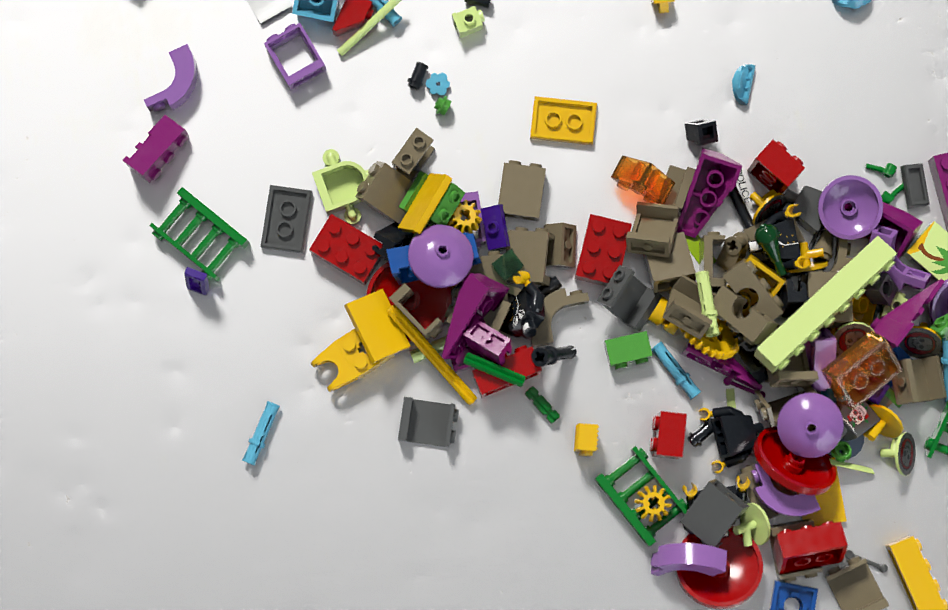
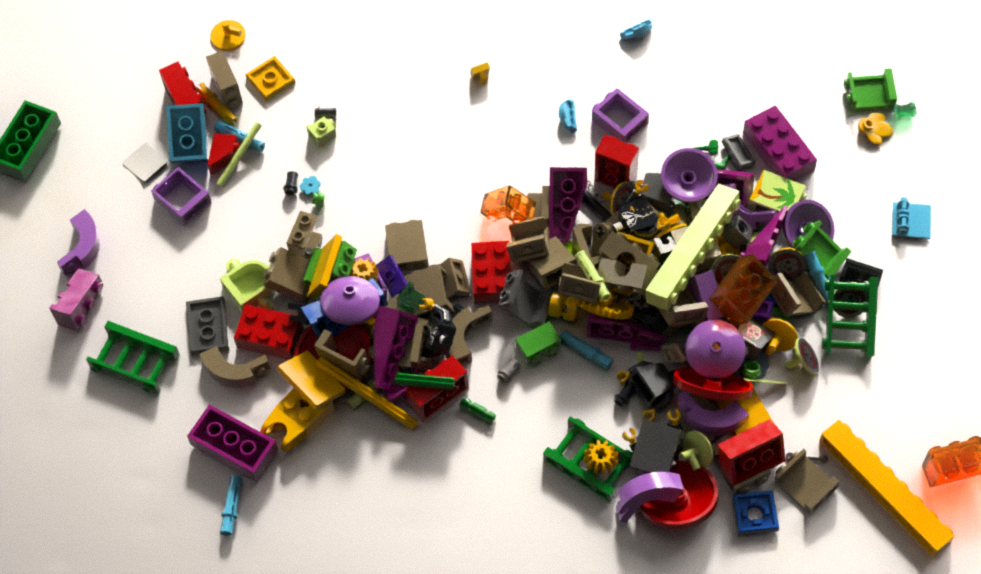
camera: 15 degrees left, 20 degrees down
dark purple plate [184,267,209,295] -> none
dark grey panel [398,397,459,448] -> none
magenta hinge [464,319,512,366] -> none
yellow tile [530,96,597,145] -> none
black pin [531,345,577,367] -> none
yellow brick [574,423,599,457] -> none
red brick [650,411,687,459] -> none
black brick [685,119,718,146] -> none
dark green piece [754,224,787,277] -> none
none -> magenta brick [187,404,279,482]
none -> dark tan arch [199,346,271,388]
none -> light grey pin [497,358,521,383]
none -> medium lavender window [592,88,649,143]

